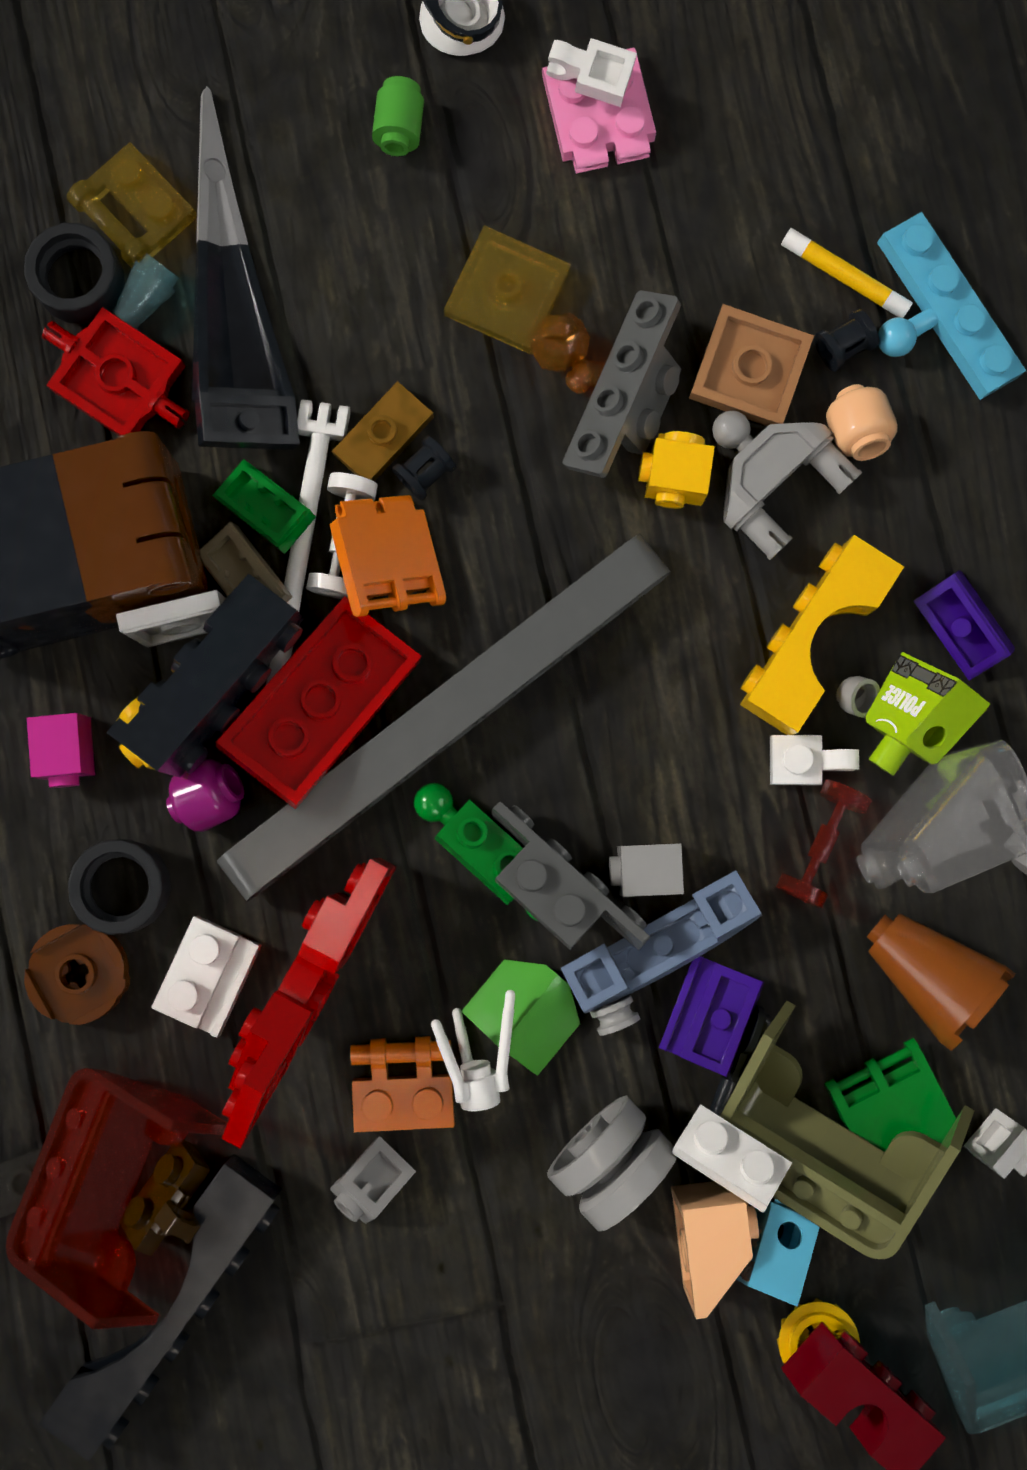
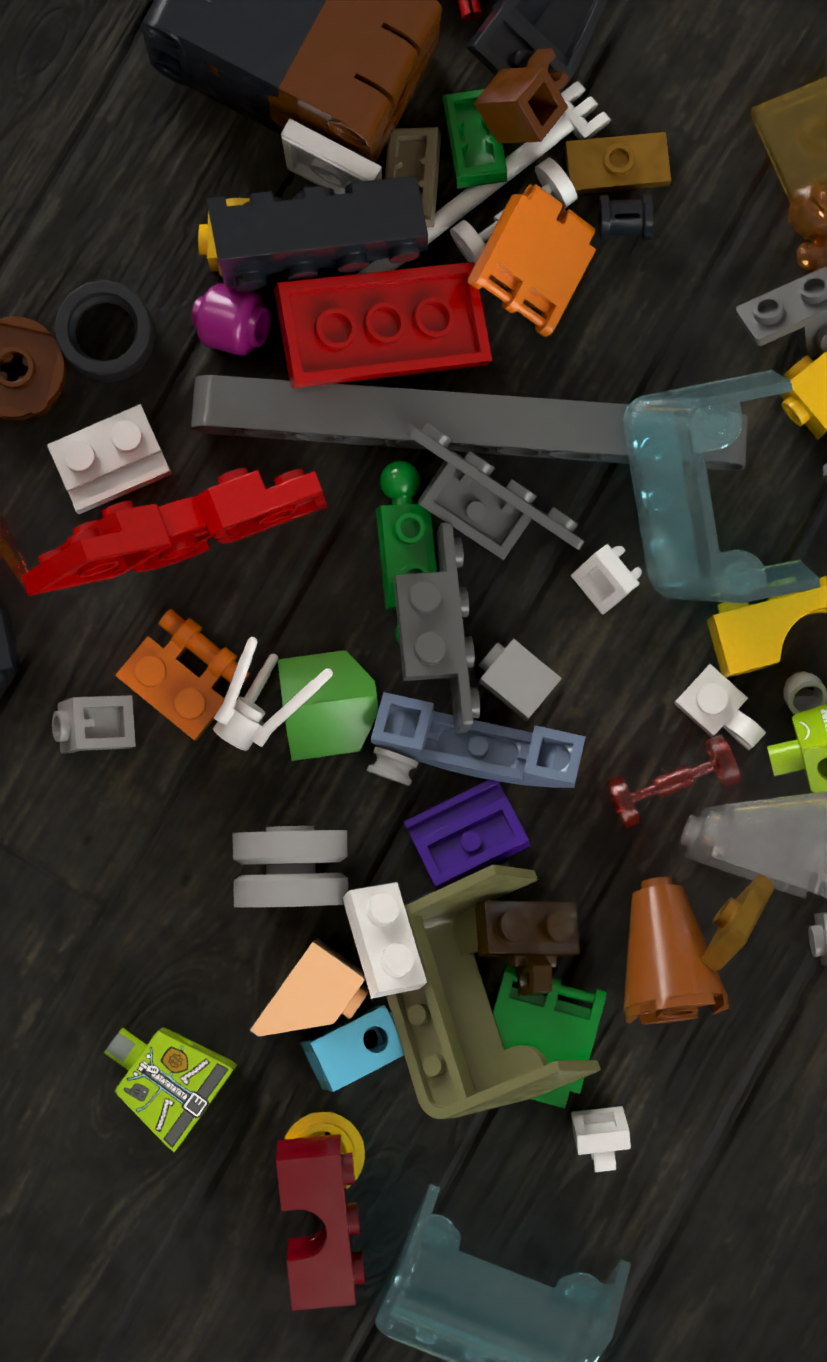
camera: 45 degrees right, 0 degrees up
dark pink brick [27,713,95,788] -> none
none -> torso [104,1028,237,1152]
none -> dark grey bracket [405,422,585,560]
none -> reddish brown brick [473,48,569,143]
none -> dark brown hinge [475,901,580,996]
none -> white tile [571,544,642,615]
none -> clear light blue windscreen [623,370,820,603]
none -> pearl gold plate [700,873,775,972]

